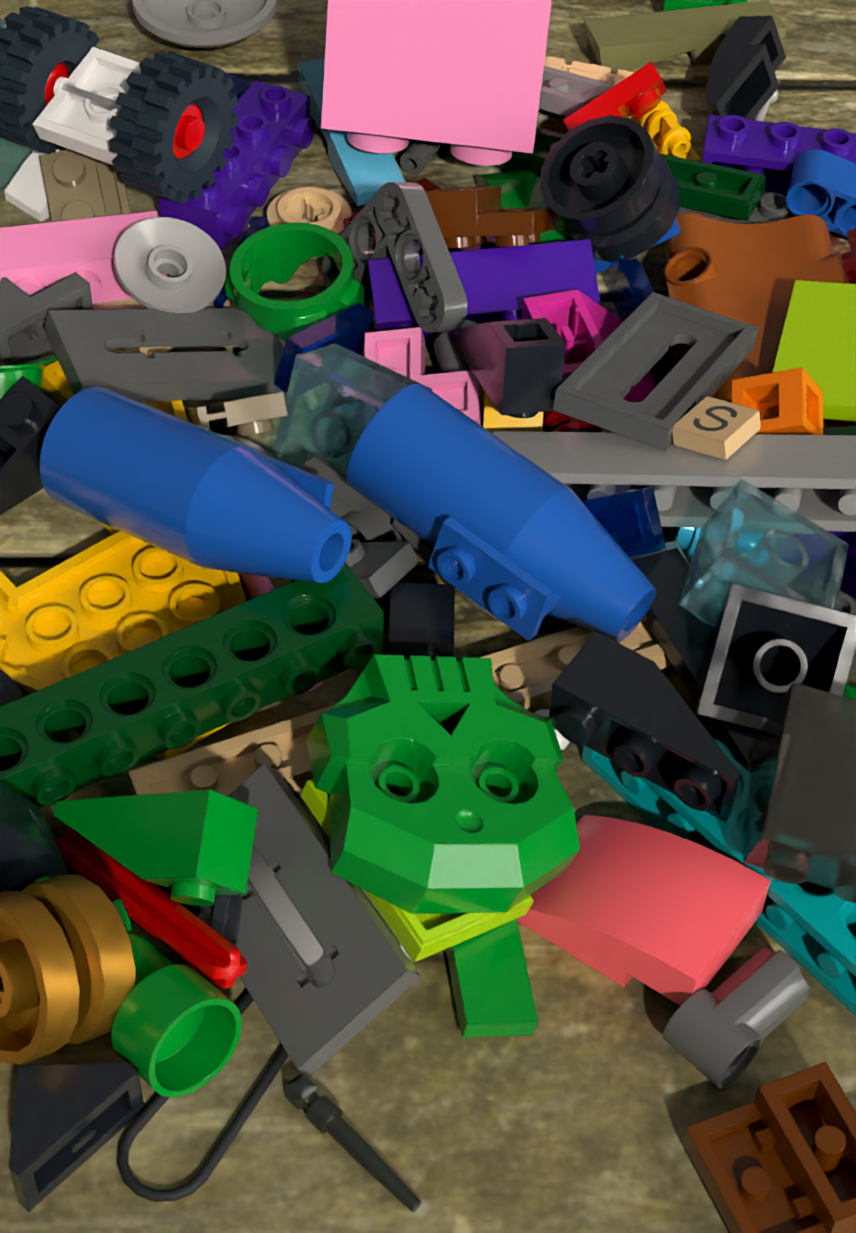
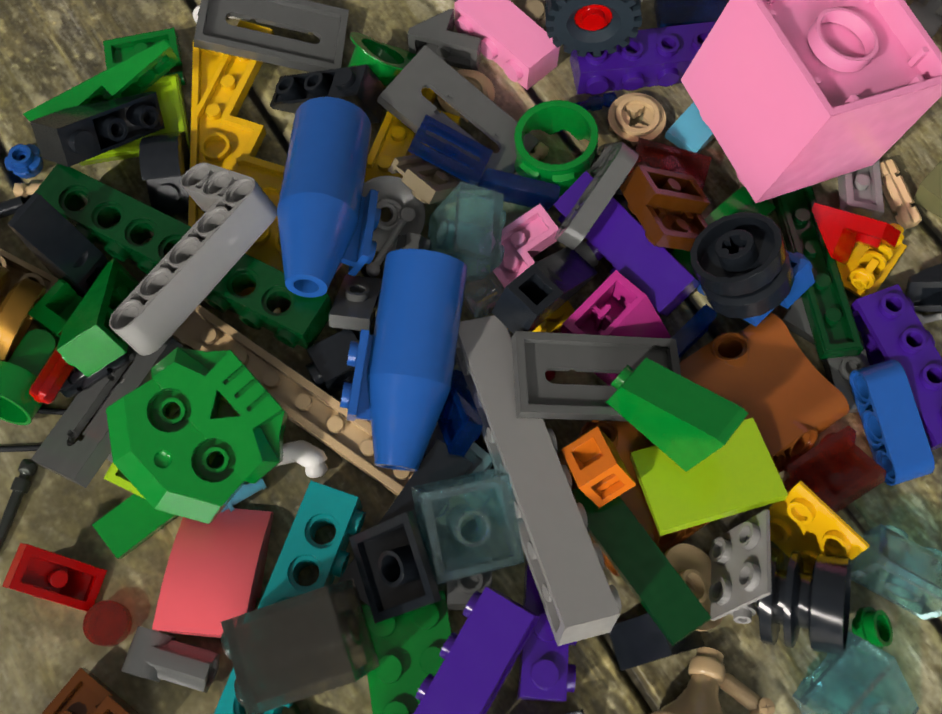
camera: 60 degrees right, 20 degrees up
light grey dish [113,217,226,313] -> none
black slope [549,632,740,823] -> none
tan tile [672,396,761,460] -> none
none -> red slope [2,543,107,613]
none -> clear red tile [83,600,132,647]
none -> light grey beam [109,162,277,356]
none -> clear blue tile [408,115,493,187]
none -> green slope [606,358,749,472]

